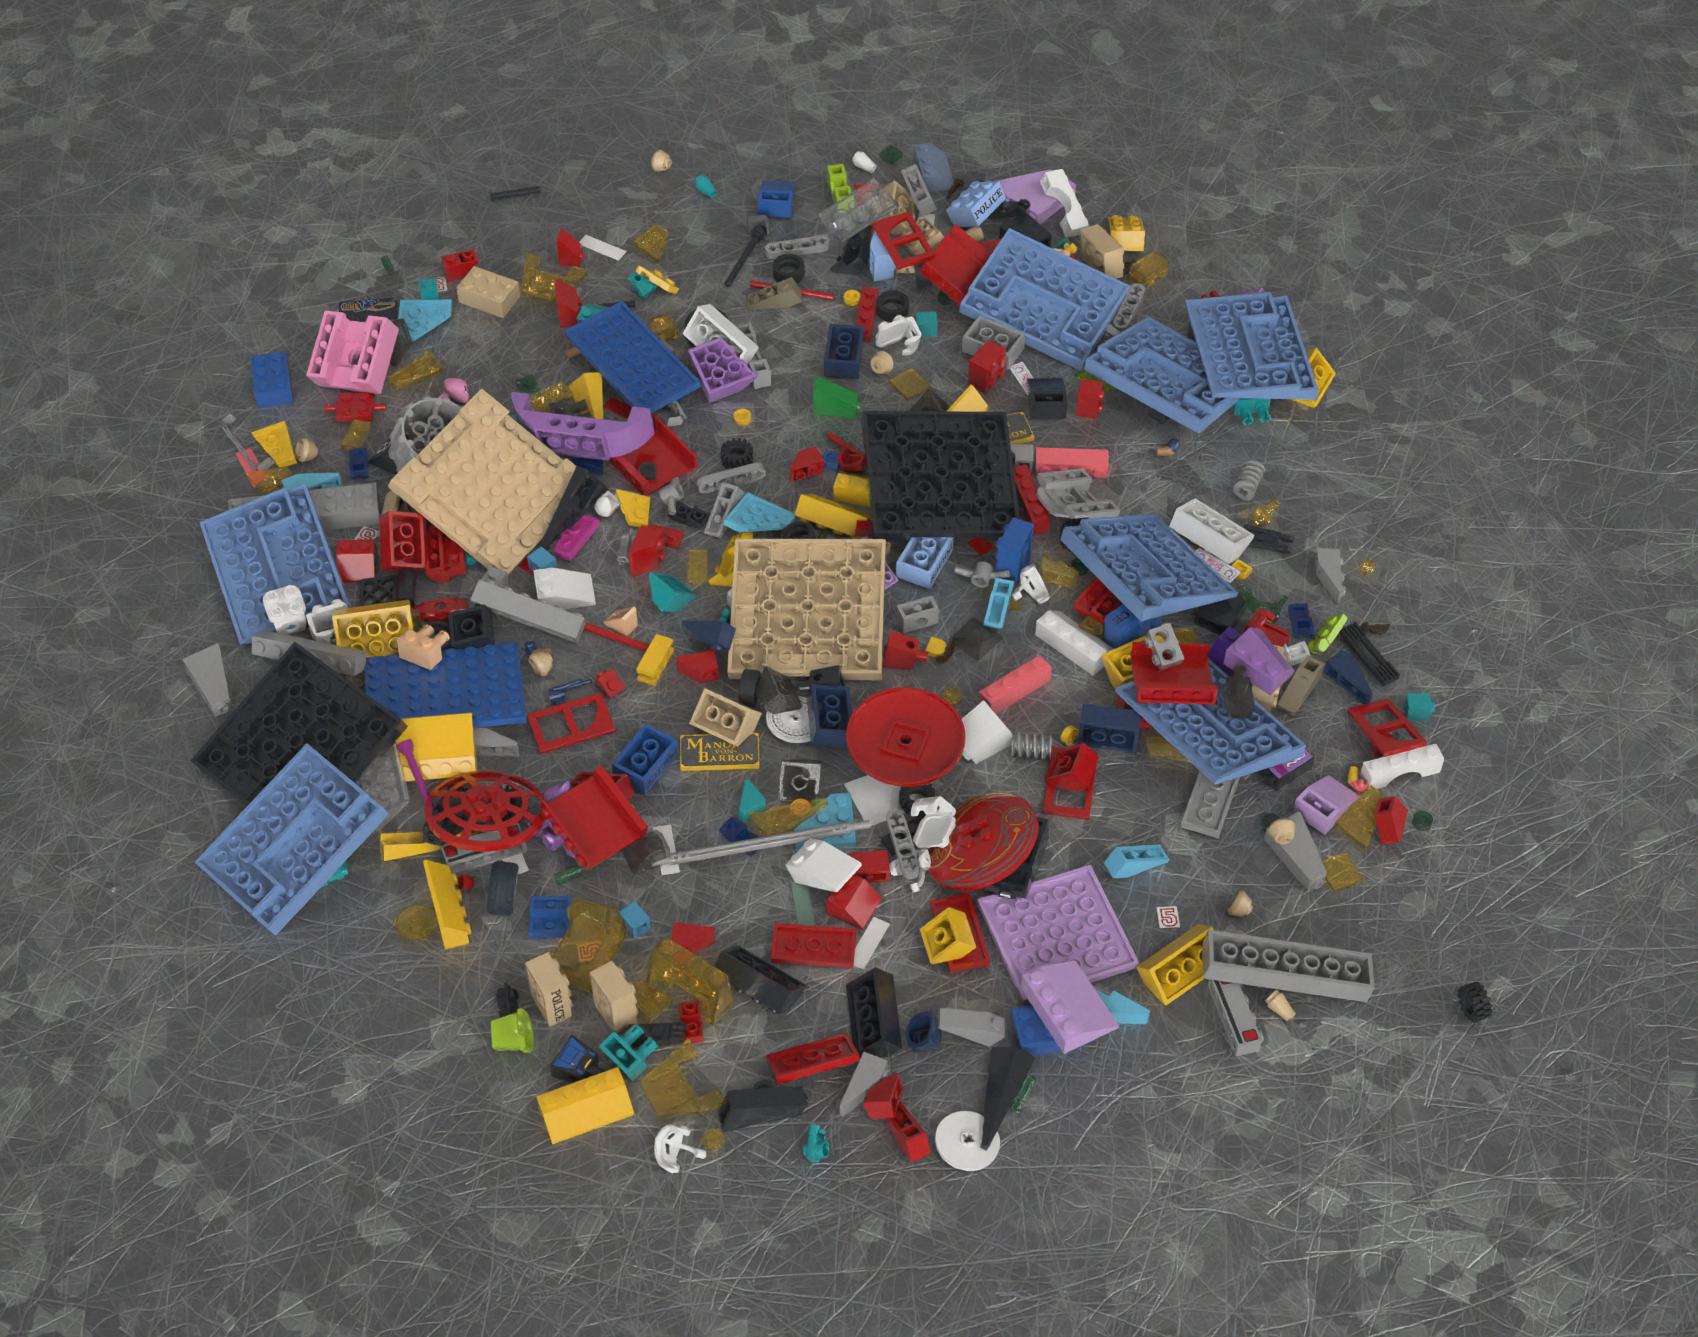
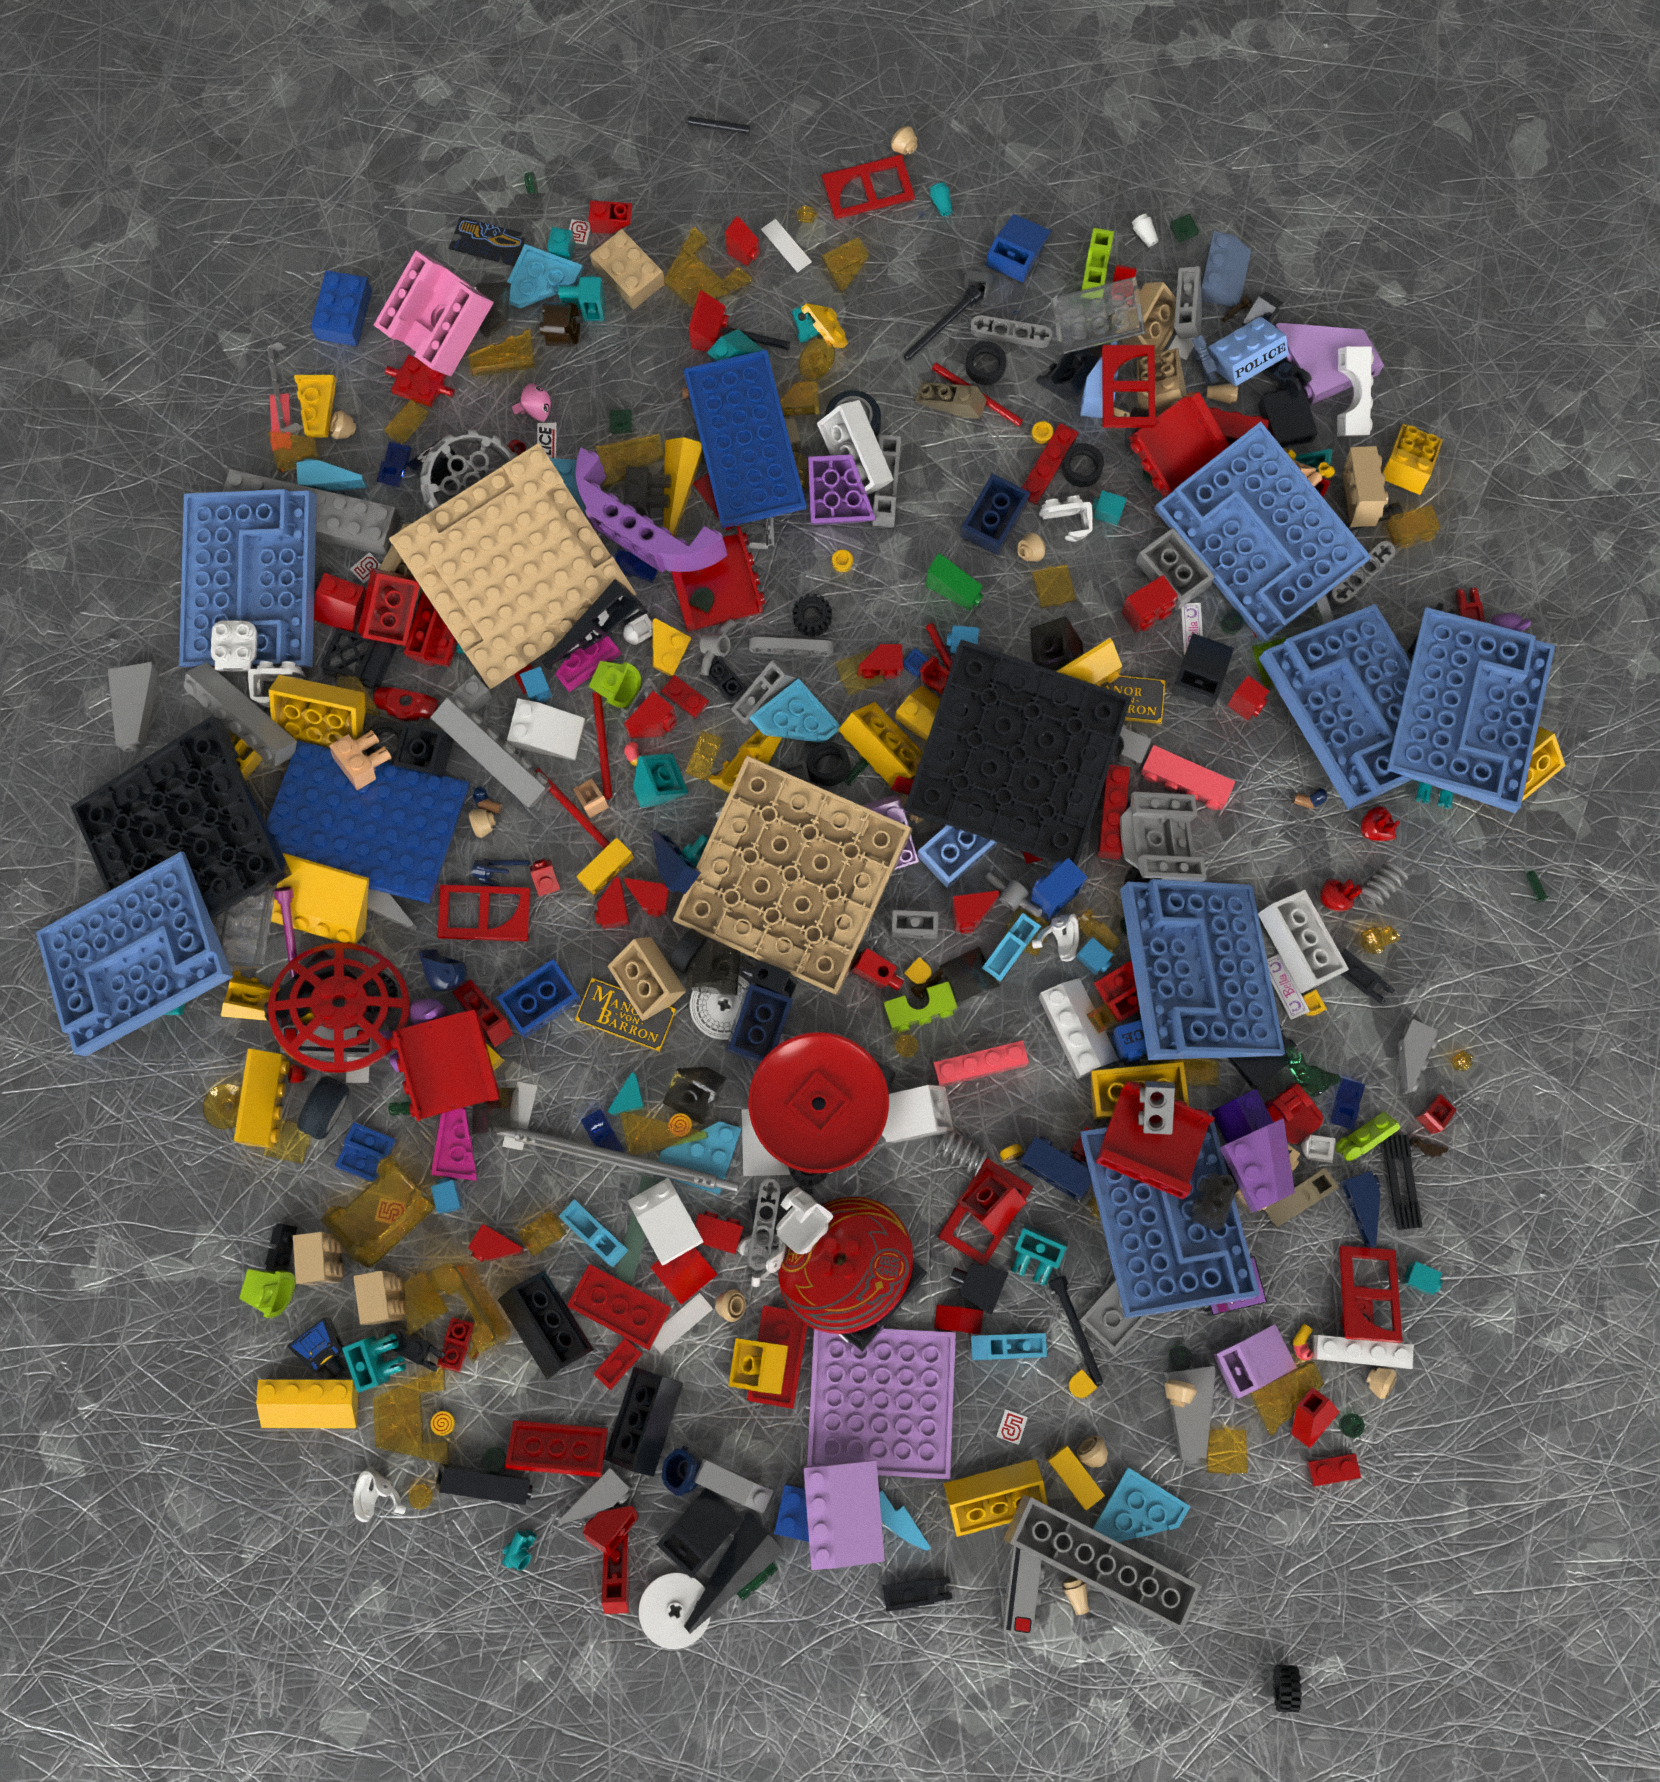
camera: 25 degrees right, 25 degrees up
none -> clear yellow piece [263,1120,310,1164]
none -> dark blue helmet [419,949,467,992]
none -> dark pink wing [431,1108,478,1181]
none -> yellow tile [431,1411,456,1436]
none -> clear yellow piece [518,1210,567,1257]
none -> dark brown brick [539,303,580,347]
none -> teal brick [558,275,606,322]
none -> medium azure slope [558,1199,629,1267]
none -> lime container [588,661,641,708]
none -> red piece [592,692,613,800]
none -> red plate [593,1338,643,1390]
none -> red slope [594,877,630,930]
none -> coral arm [624,742,641,766]
none -> black slope [656,1488,742,1578]
none -> tan cone [716,1289,746,1322]
none -> clear yellow plate [796,206,817,223]
none -> clear yellow dish [799,339,835,380]
none -> red window [821,154,915,220]
none -> clear yellow piece [835,649,884,696]
none -> black hinge [882,1577,953,1611]
none -> lime arch [883,981,957,1033]
none -> red slope [934,1305,983,1335]
none -> dark azure brick [946,626,979,654]
none -> black torso [949,1263,1009,1315]
none -> red slope [951,891,999,934]
none -> teal brick [1011,1223,1069,1286]
none -> yellow piece [1047,1445,1105,1511]
none -> black piece [1048,1275,1103,1386]
none -> yellow tile [1068,1369,1098,1398]
none -> dark azure brick [1075,937,1113,975]
none -> medium azure plate [1092,1467,1191,1543]
none -> sand blue piece [1192,335,1217,385]
none -> tile [1220,611,1244,634]
none -> red plate [1307,1453,1361,1487]
none -> red piece [1320,878,1362,912]
none -> red piece [1360,805,1400,841]
none -> tan cone [1367,1367,1397,1399]
none -> red slope [1415,1094,1457,1135]
none -> clear green piece [1527,870,1550,903]

